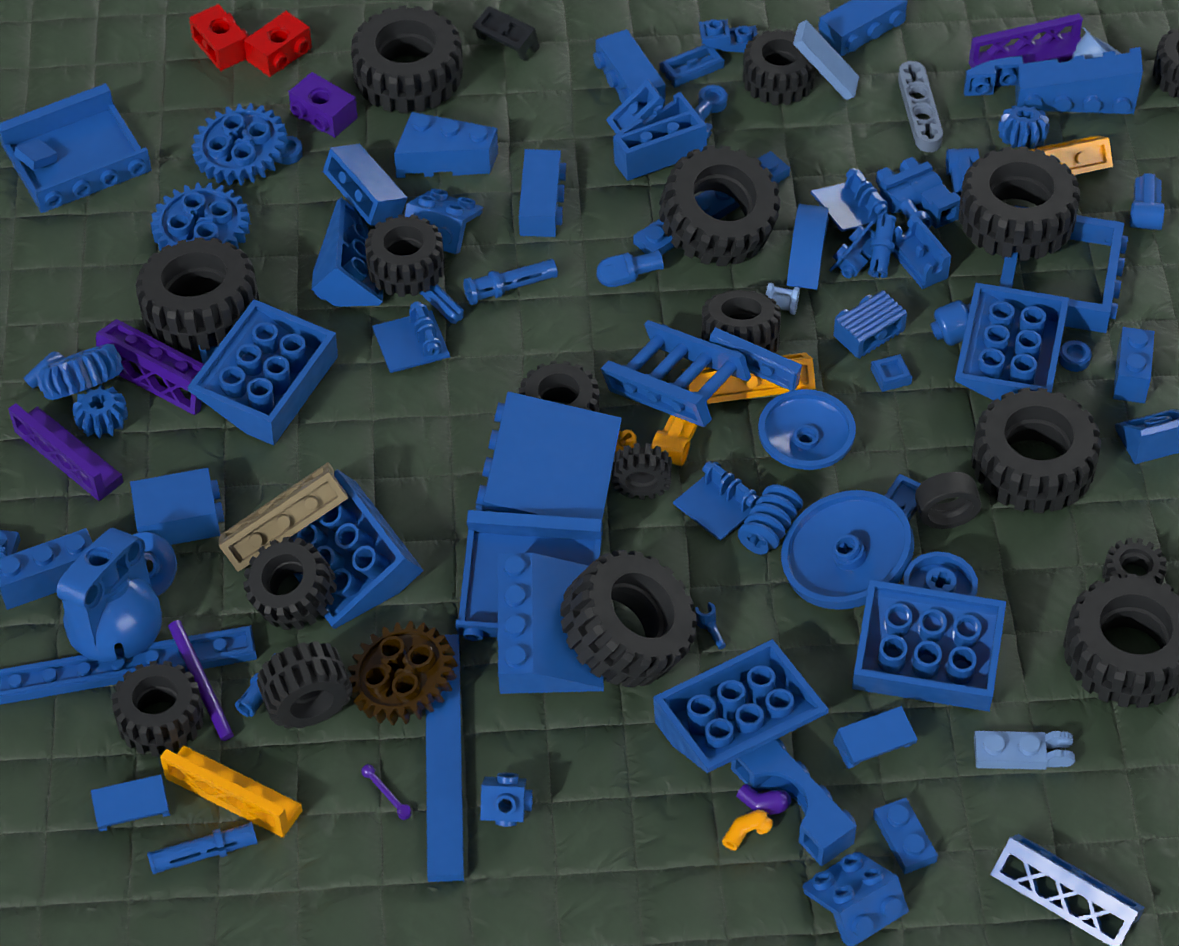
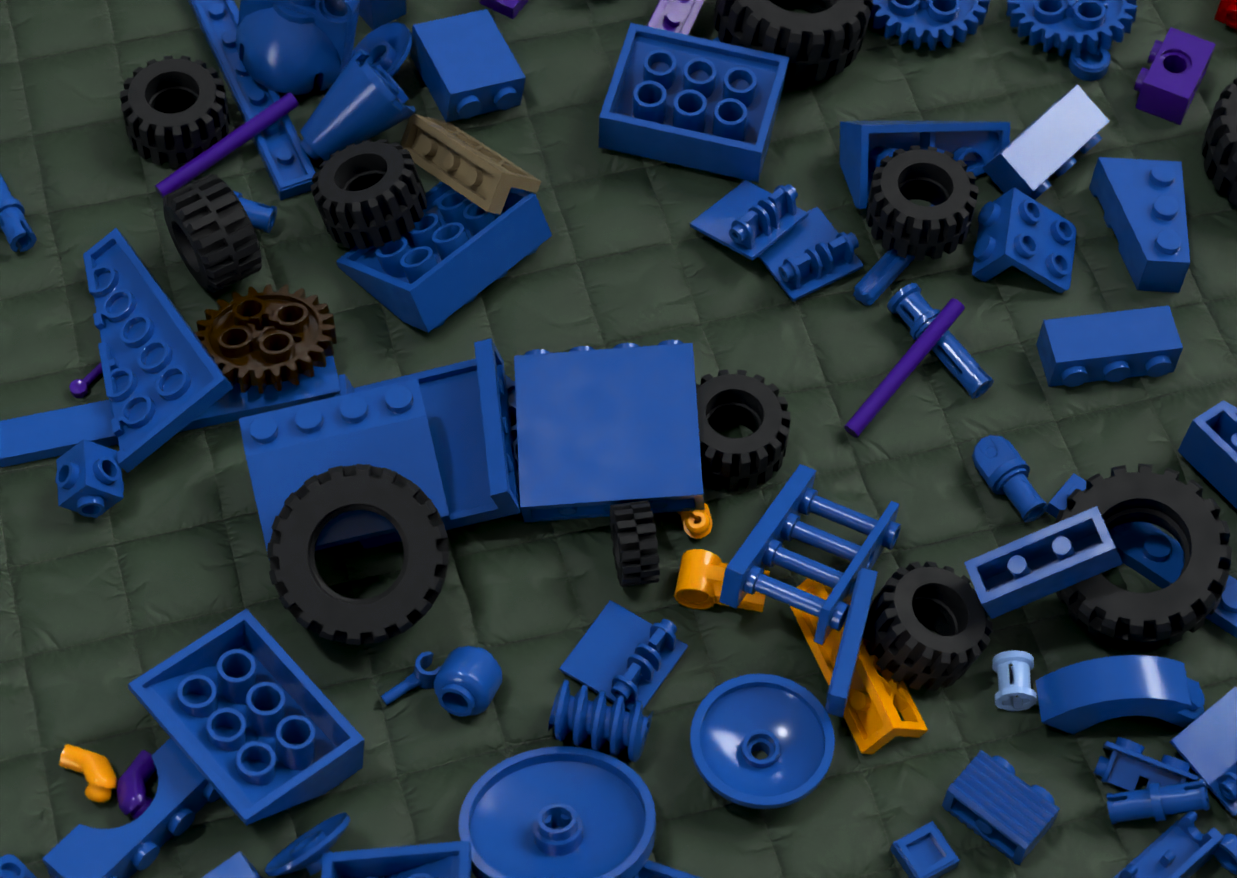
camera: 75 degrees right, 5 degrees up
blue hinge [91,774,170,832] -> none
light orange fence [160,745,302,838] -> none
none -> blue wing [83,228,234,473]
none -> blue dish [265,812,351,877]
none -> blue cone [300,49,416,161]
none -> blue head [433,646,503,717]
none -> blue hinge [690,180,808,261]
none -> dark purple bar [844,298,965,438]
none -> blue brick [964,506,1123,619]

